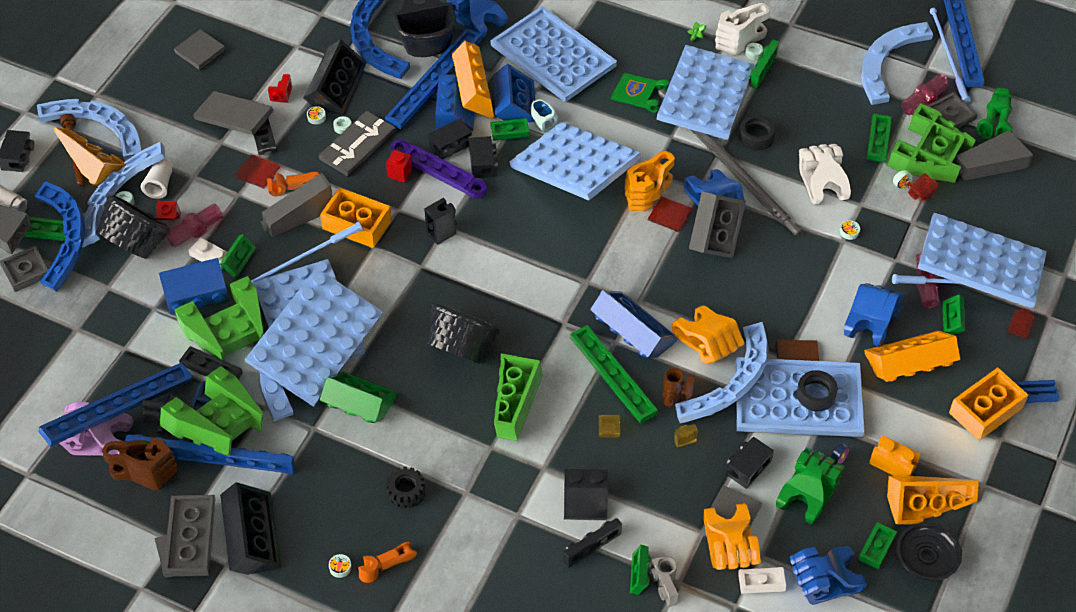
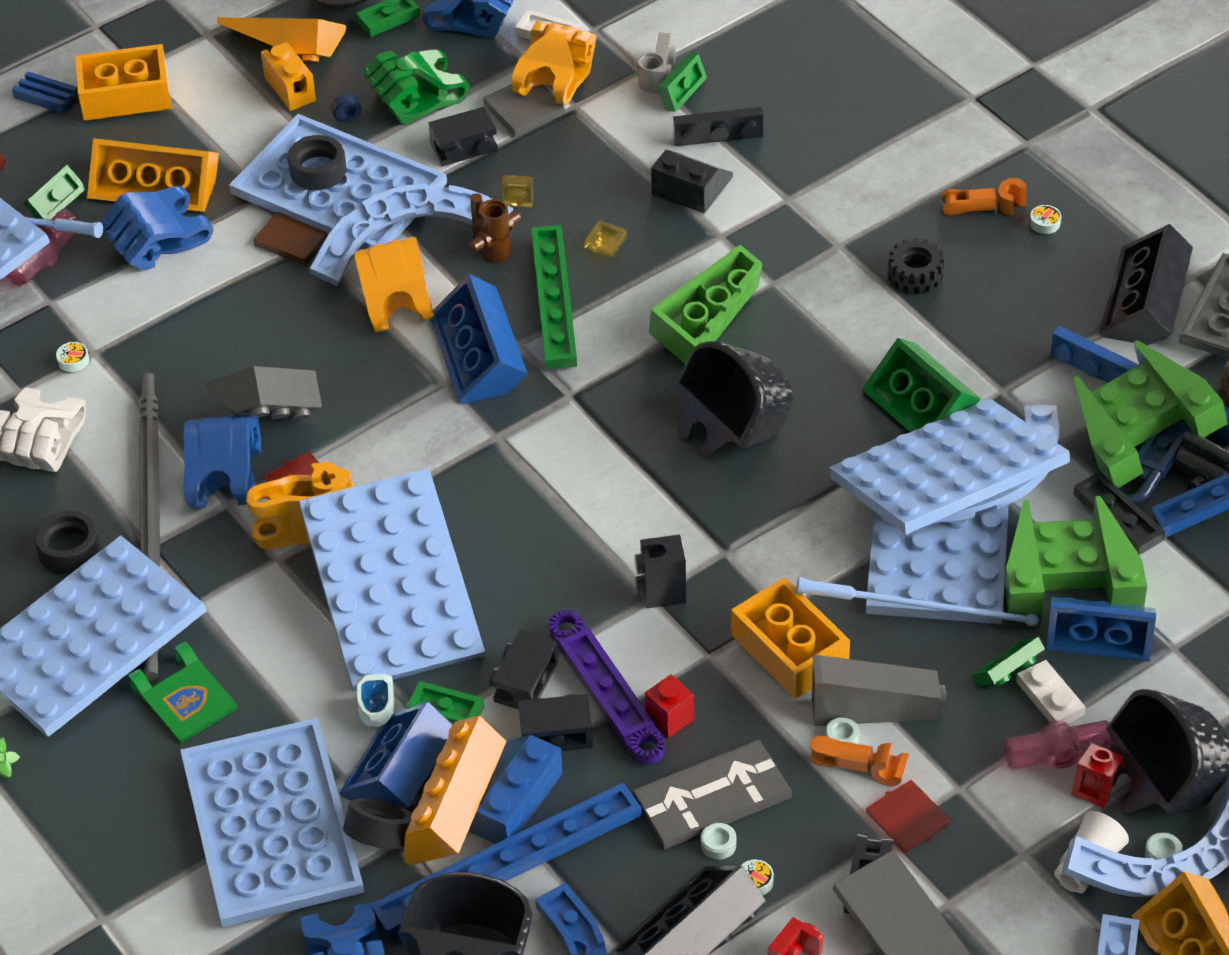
camera: 150 degrees left, 5 degrees down
none -> black tyre [343,798,412,849]

